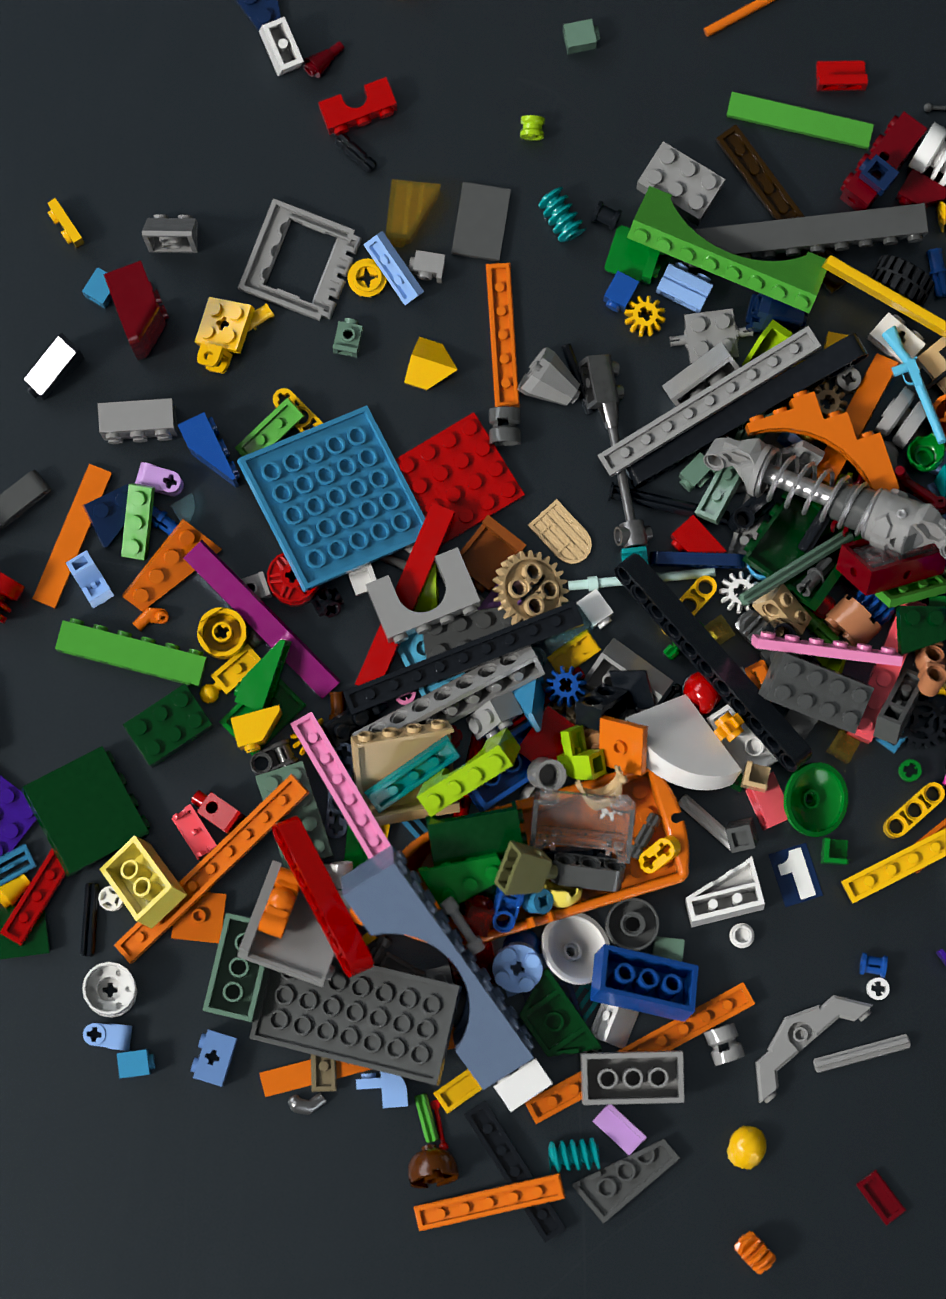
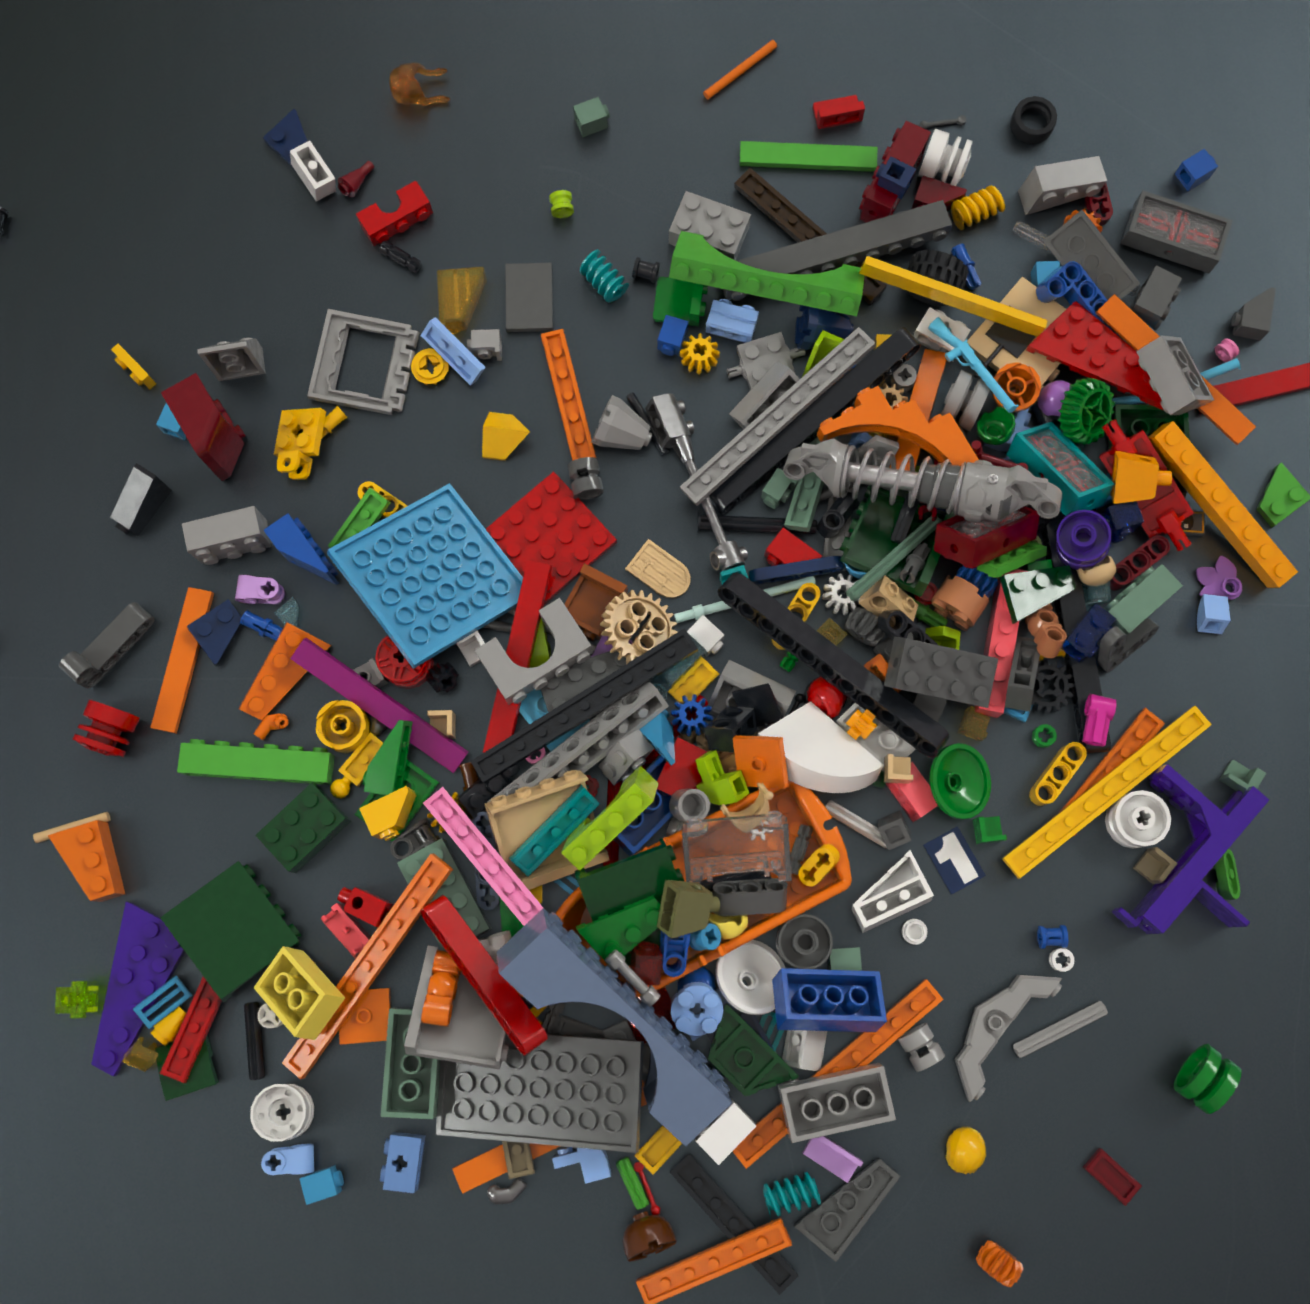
camera: 10 degrees left, 5 degrees down
light blue brick [66,550,114,608] -> none
plate [121,483,155,560] -> none
sand green brick [332,318,363,358] -> none
bright pink plate [751,631,903,666] -> none
none -> tan panel [427,710,456,739]

